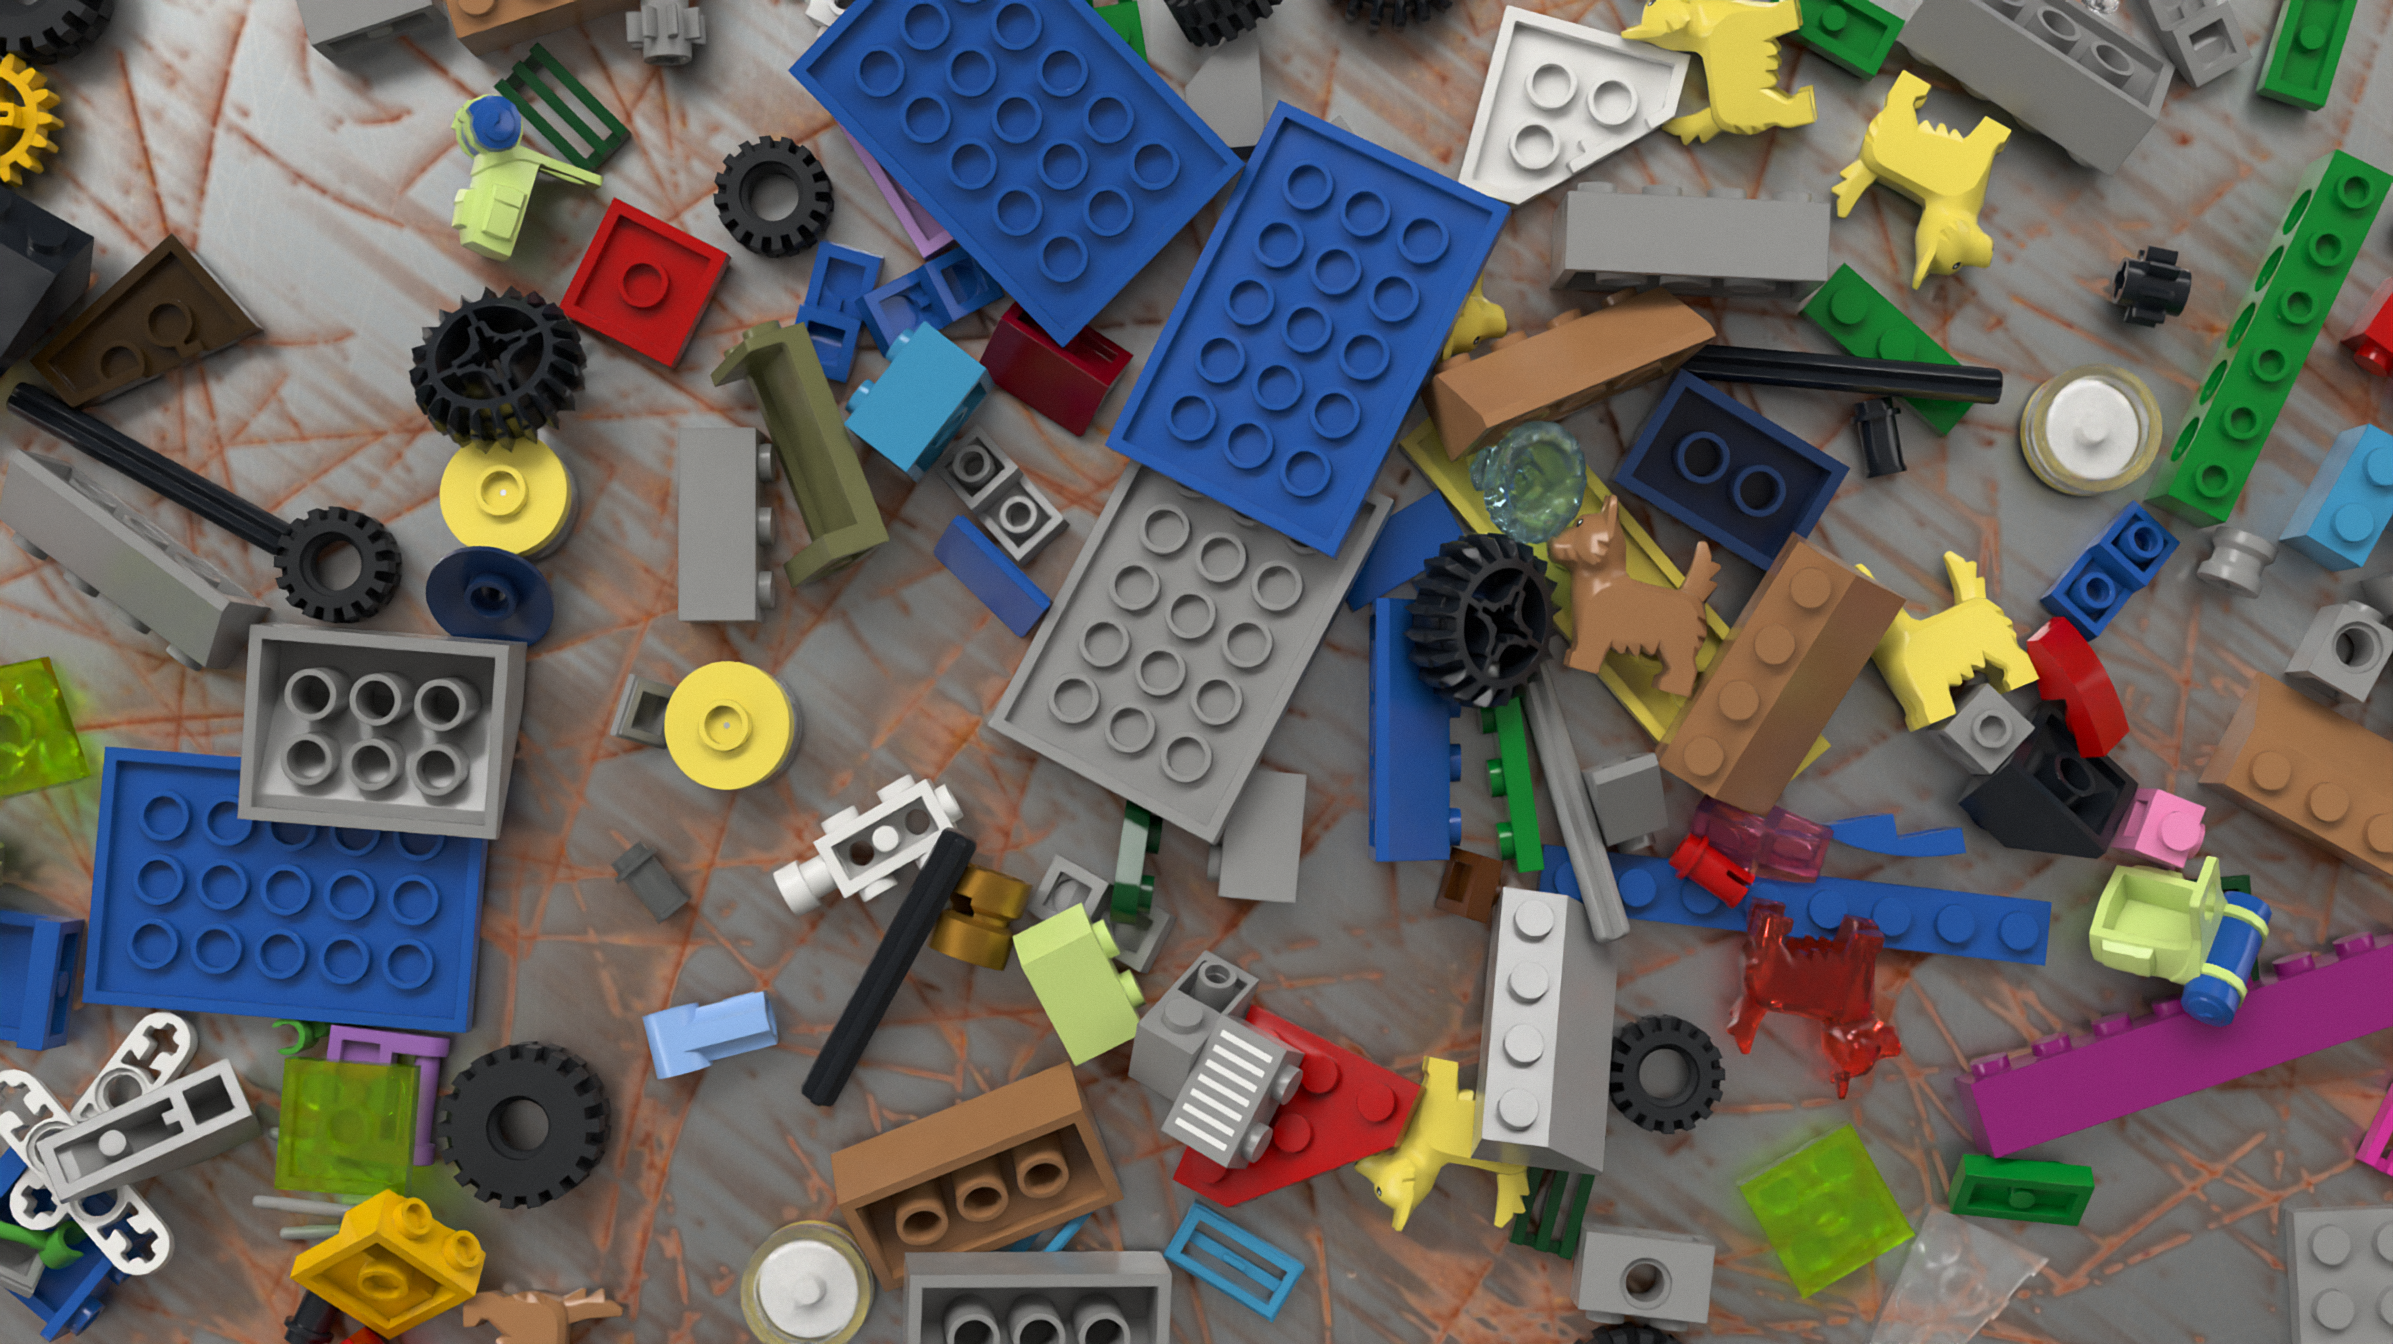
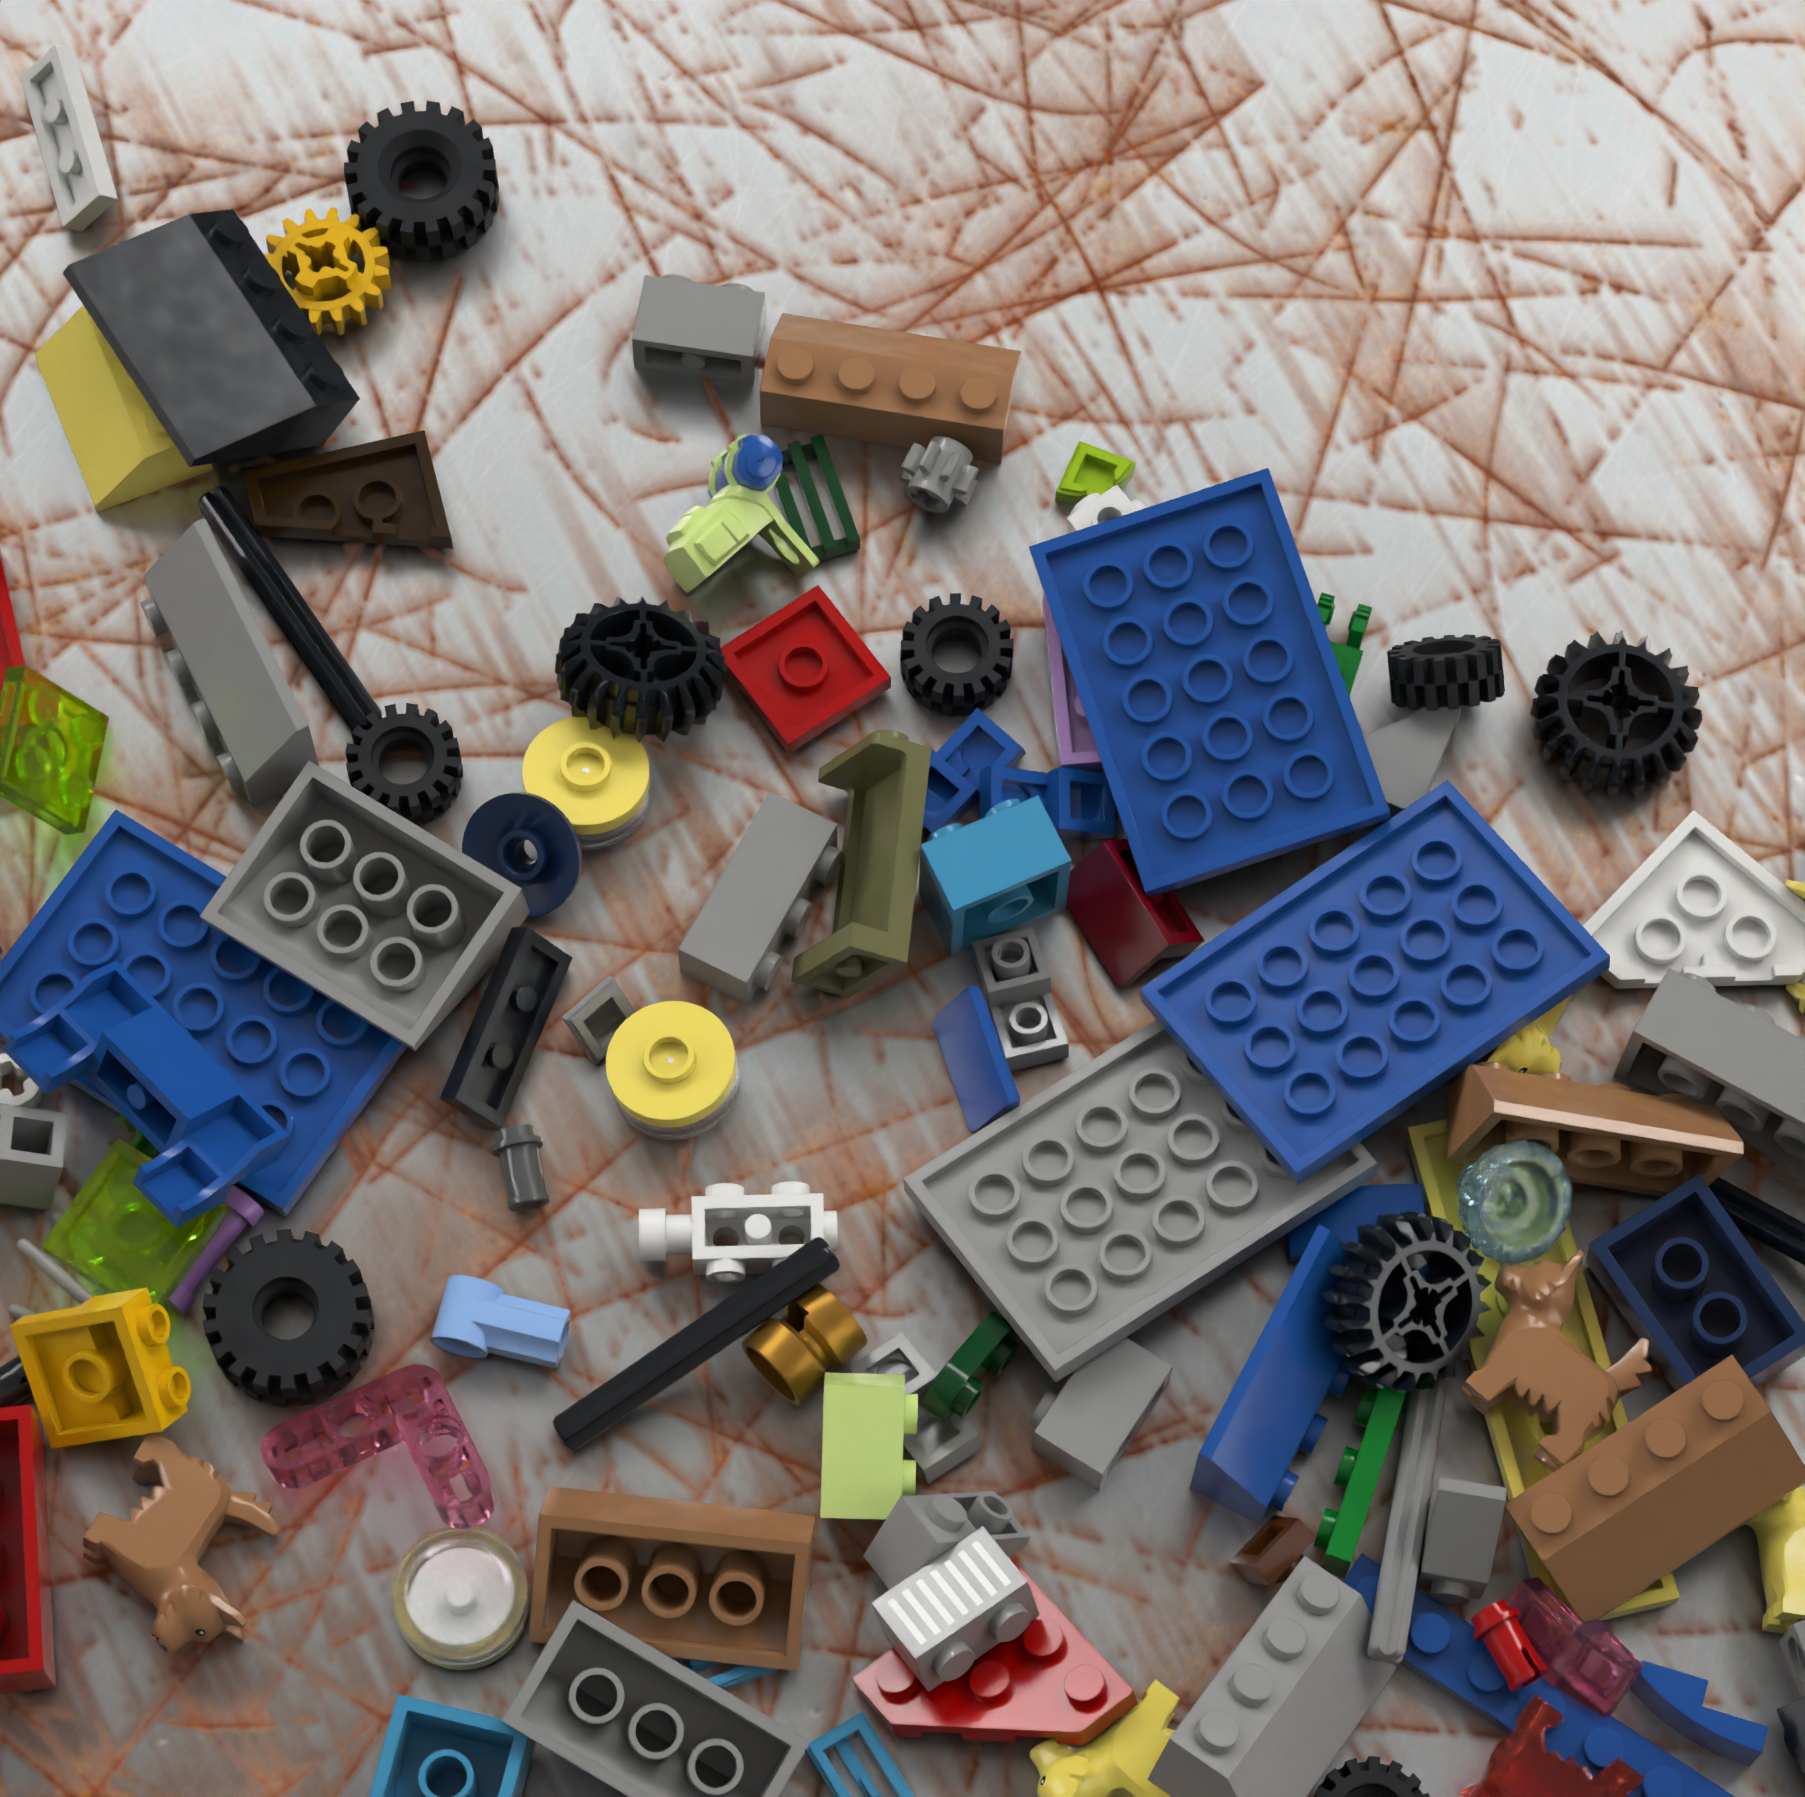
camera: 25 degrees right, 20 degrees down
none -> blue bracket [3,960,289,1228]
none -> clear pink beam [261,1364,497,1529]
none -> black plate [440,927,572,1129]

